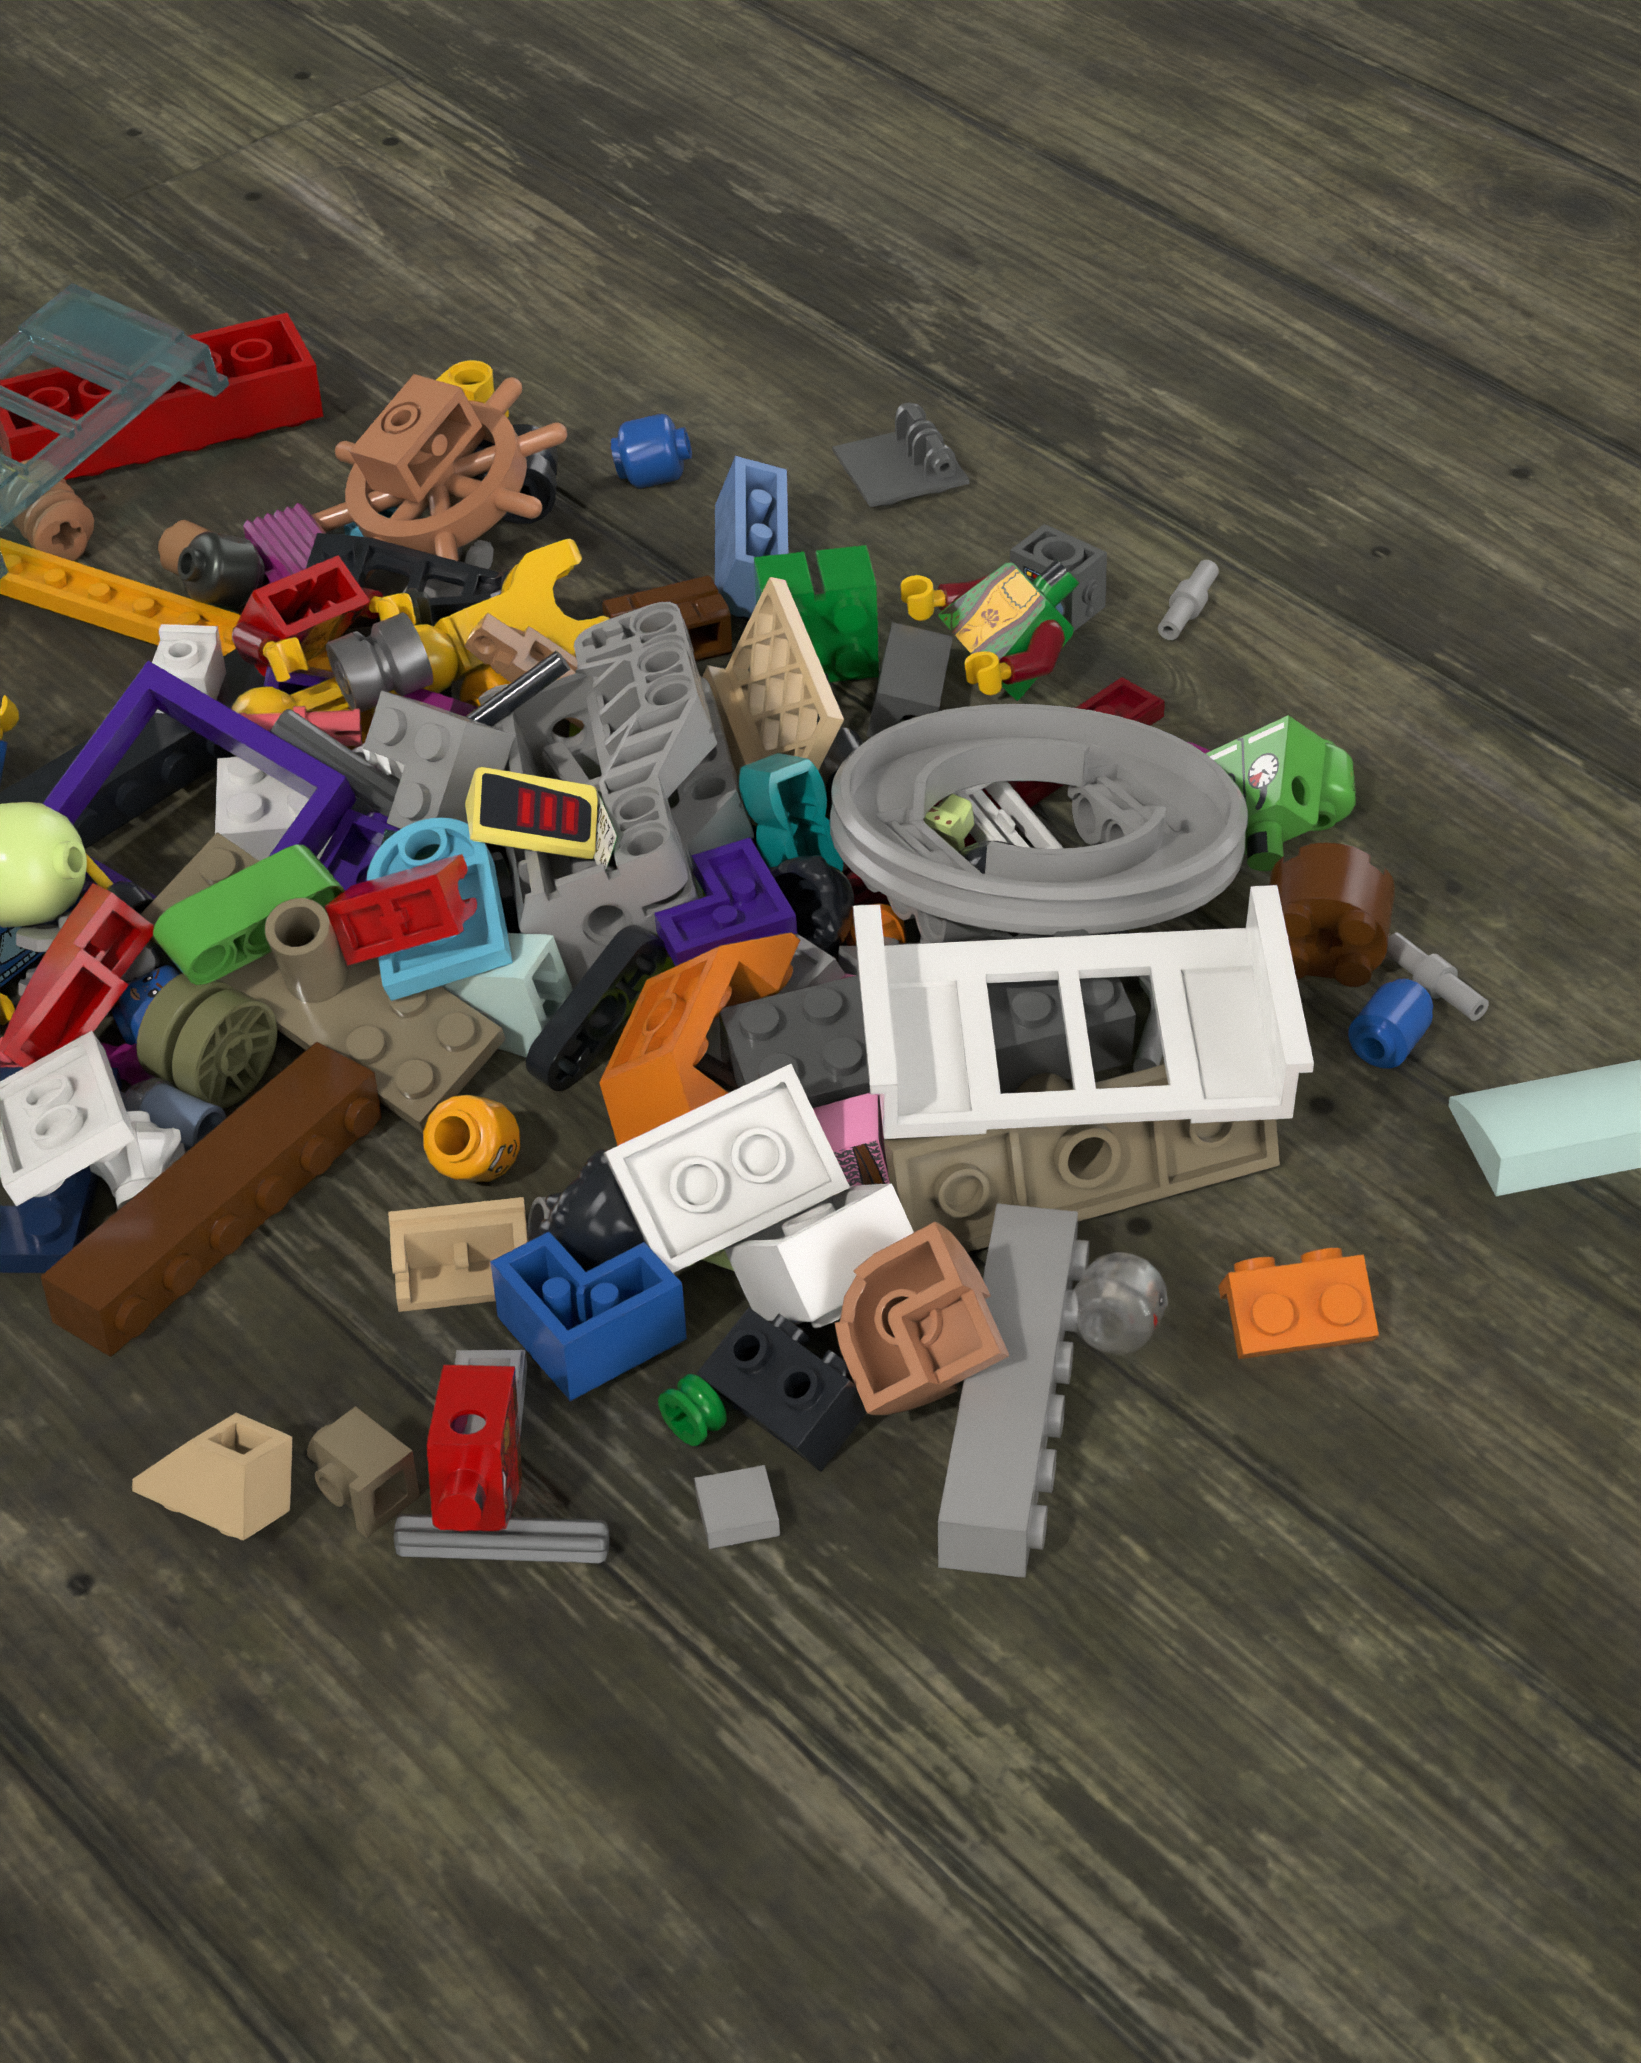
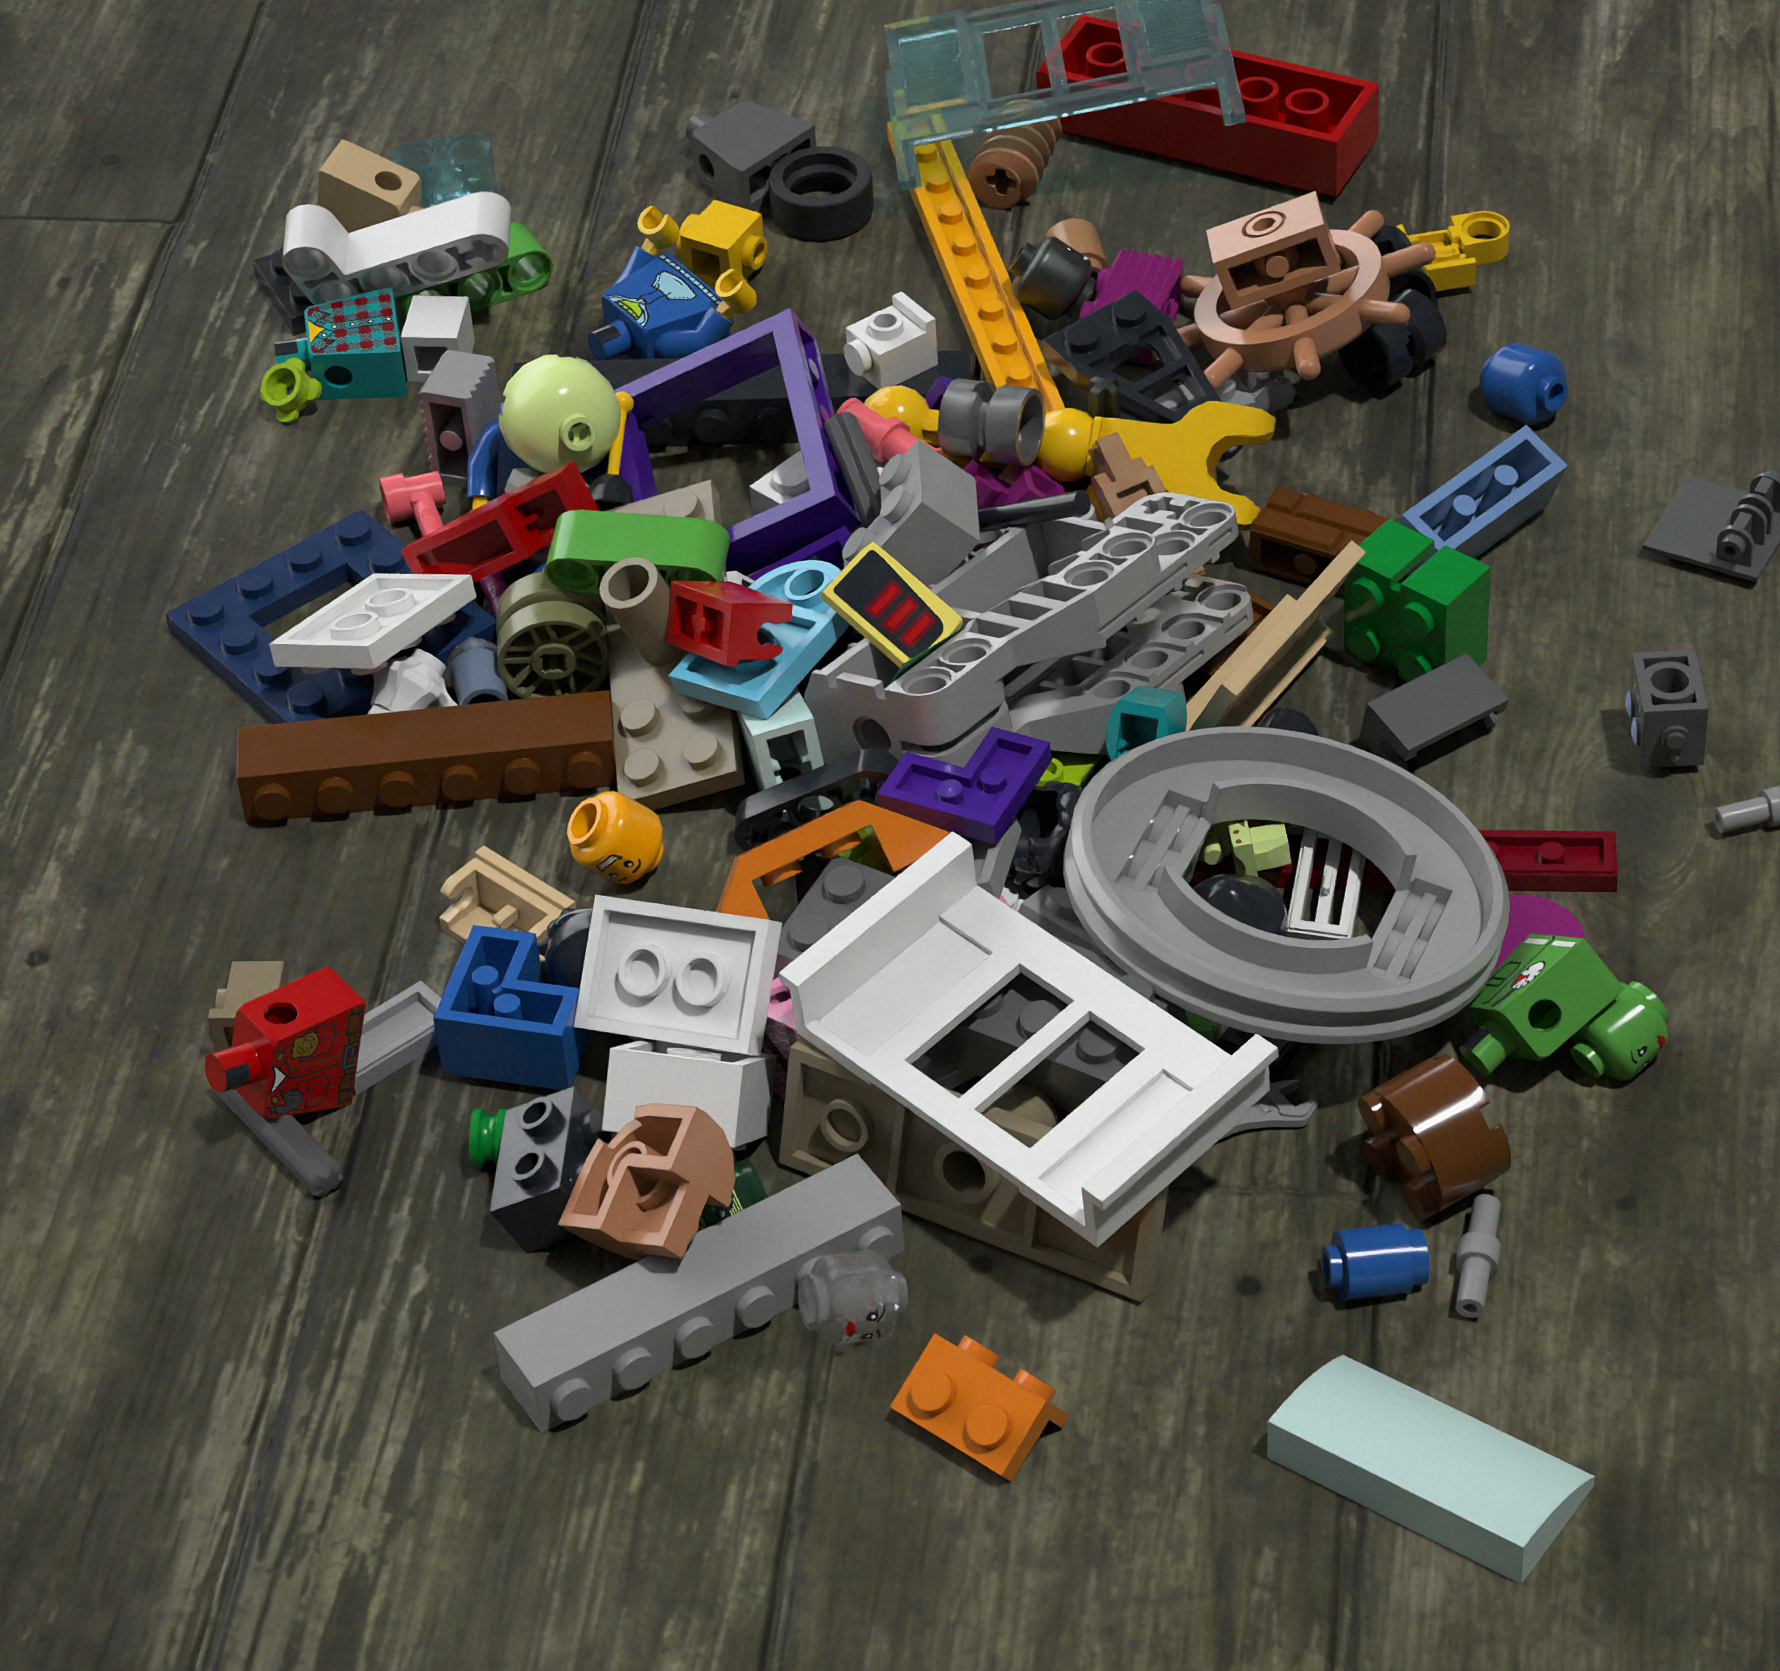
camera: 50 degrees right, 0 degrees up
tan slope [132,1413,292,1541] -> none
torso [232,555,417,682] -> none
light grey tile [694,1465,780,1549] -> none
torso [901,559,1080,701] -> none

